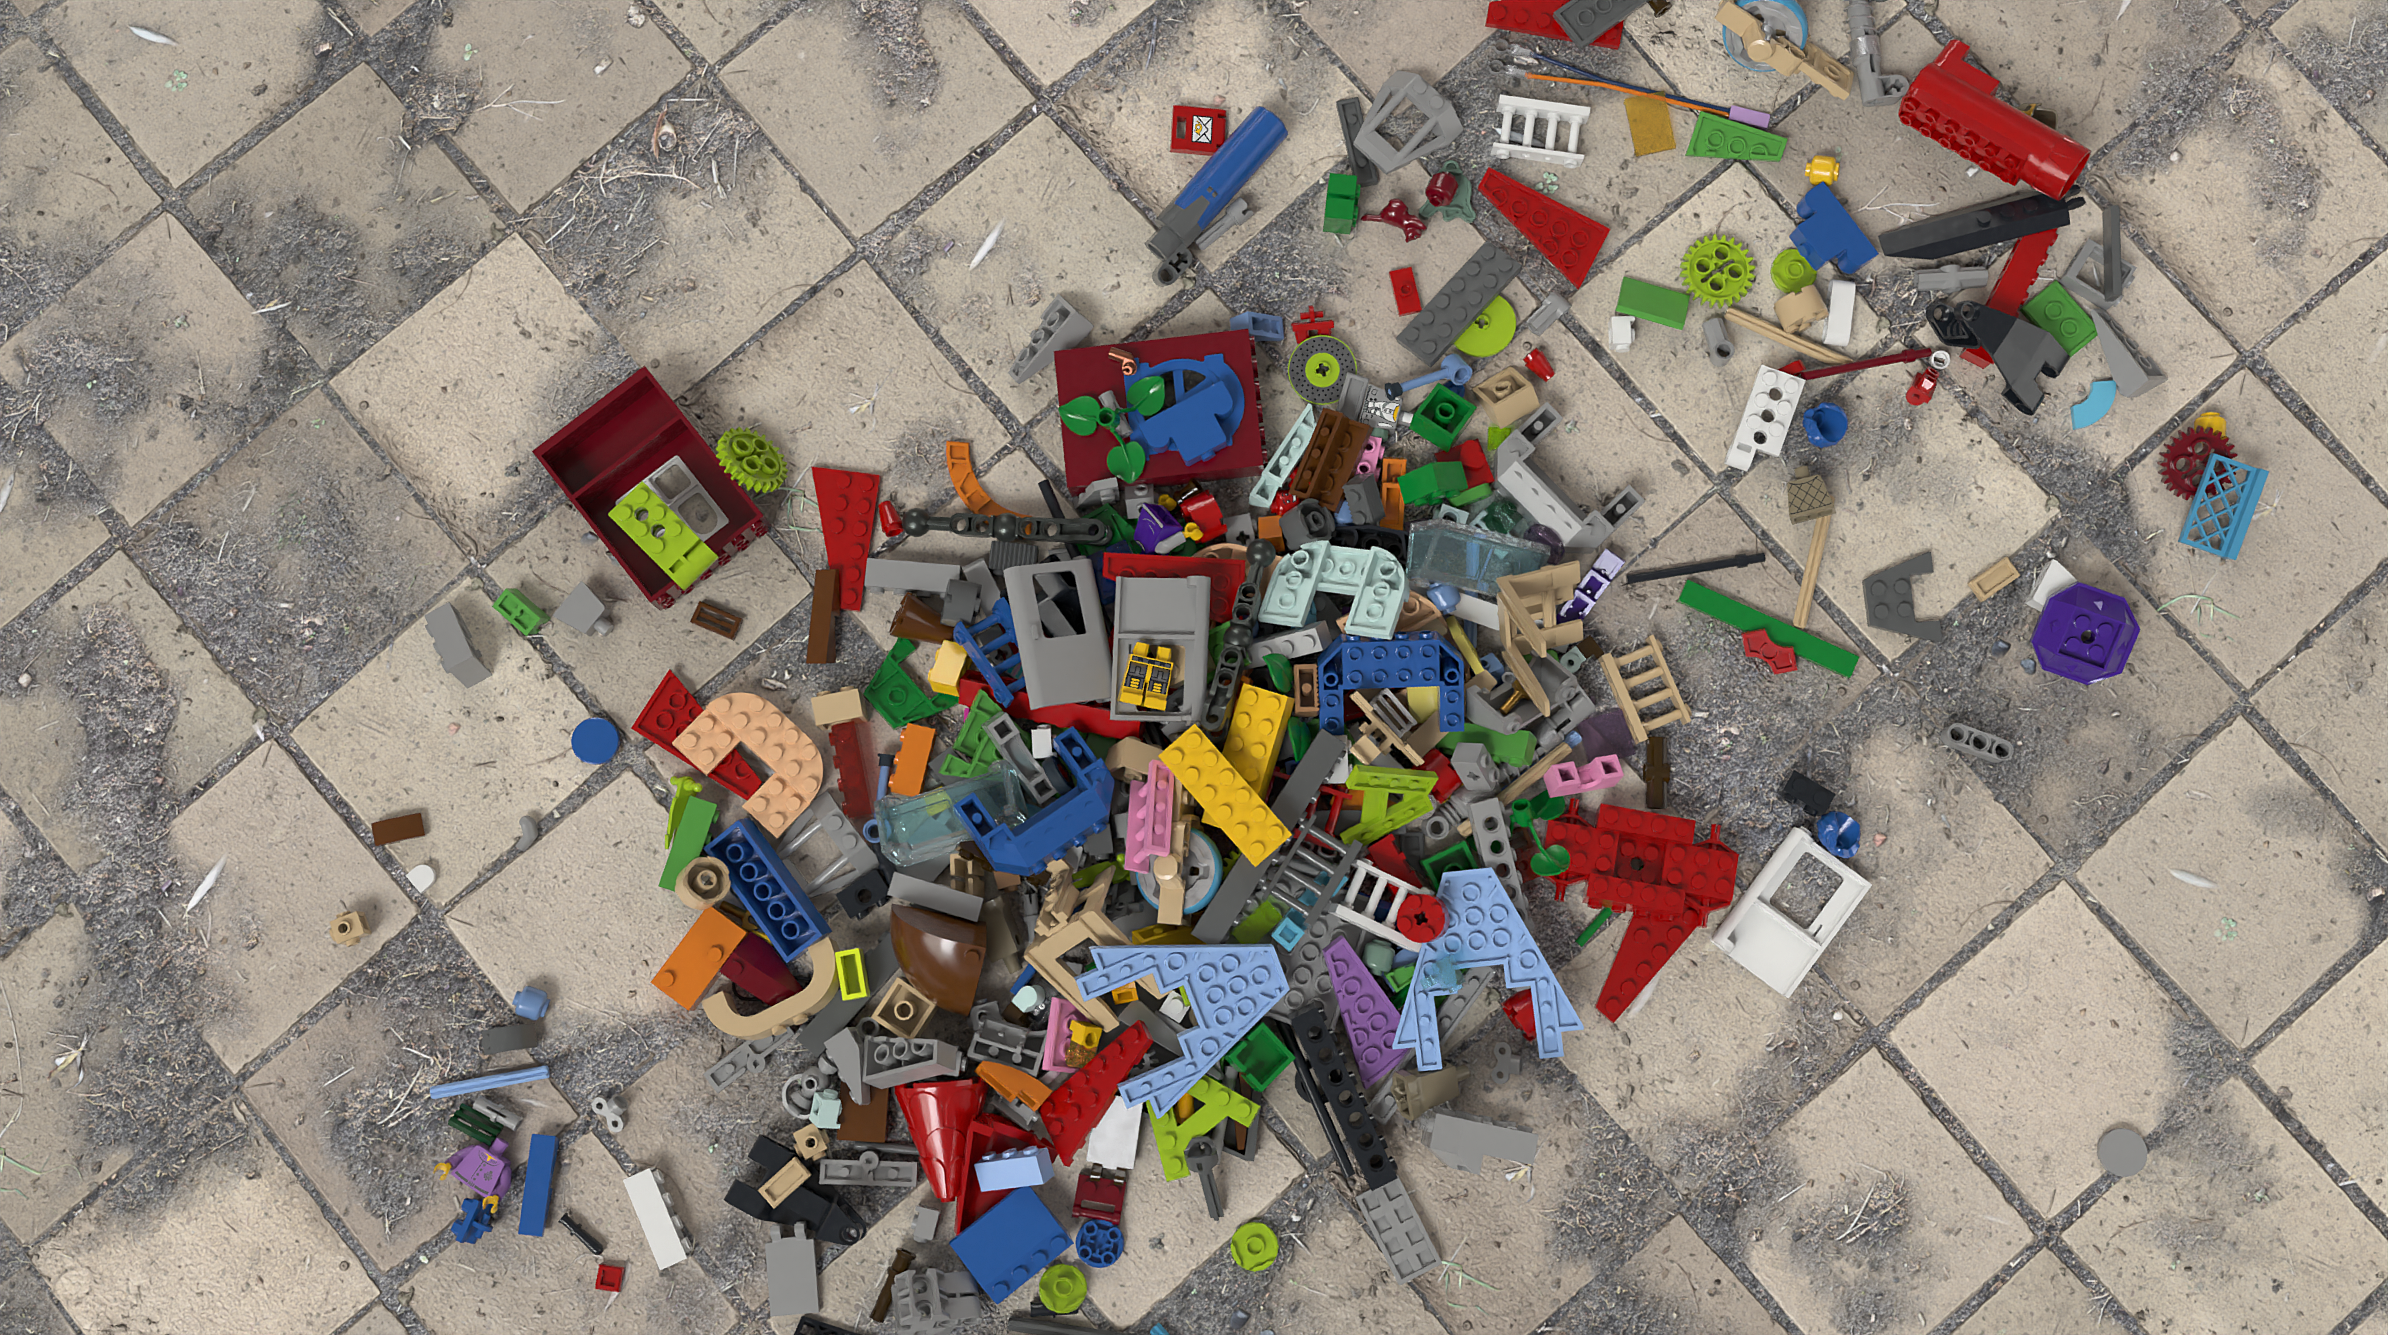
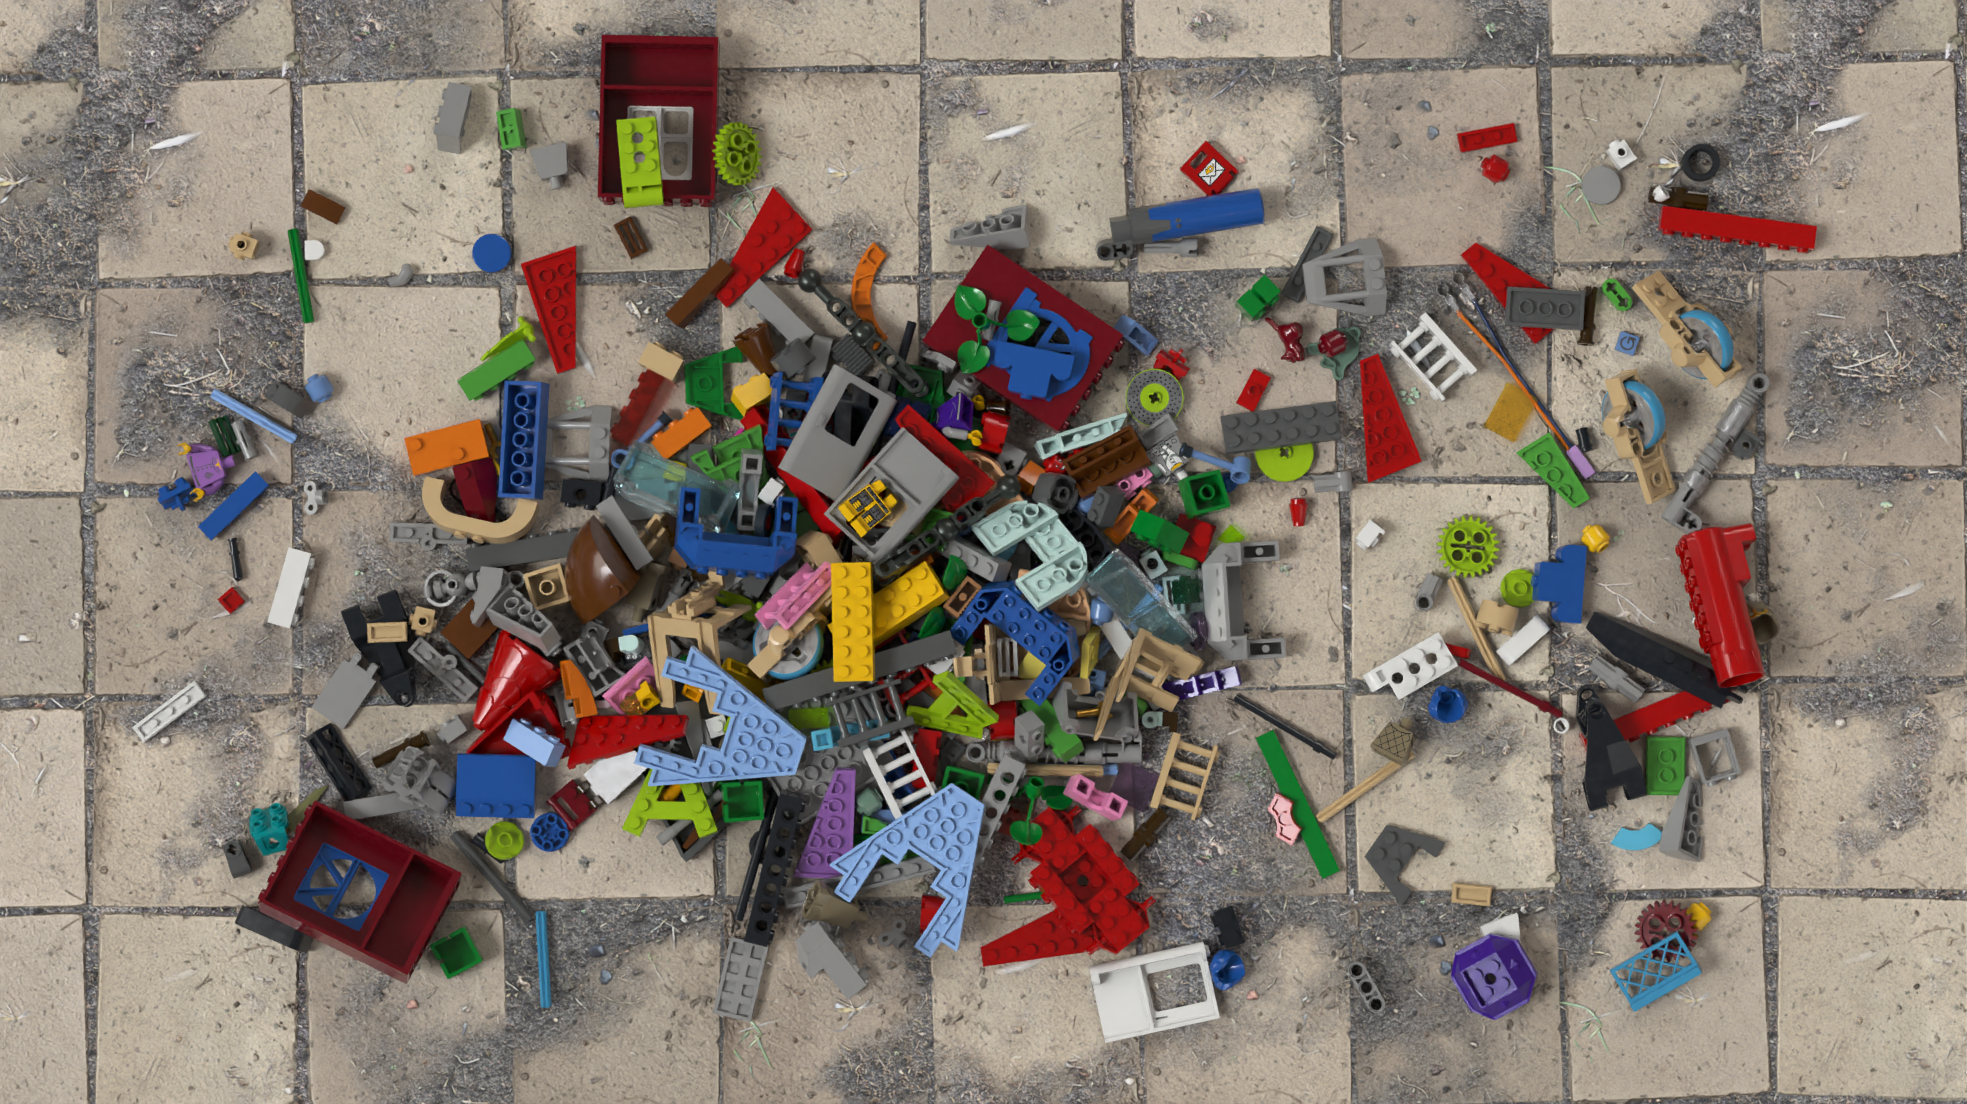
camera: 40 degrees right, 5 degrees up
light nougat plate [672,692,823,840] -> none
tan brick [675,856,731,911] -> none
light aqua brick [809,1089,842,1129] -> none
neon yellow piece [835,948,870,1001] -> none
copper arm [1108,347,1137,376] -> none
dark grey piece [1184,1136,1224,1221] -> none
lime tile [1230,1222,1279,1272] -> none
red brick [1397,894,1450,943] -> none
clear light blue brick [1420,954,1466,993] -> none
tan slope [1472,366,1540,429] -> none
bright green tile [1615,276,1690,330] -> none
red hips [1906,366,1940,406] -> none
dark grey tile [2102,205,2122,302] -> none
none -> green axle [288,228,314,324]
none -> black pin [1575,427,1594,453]

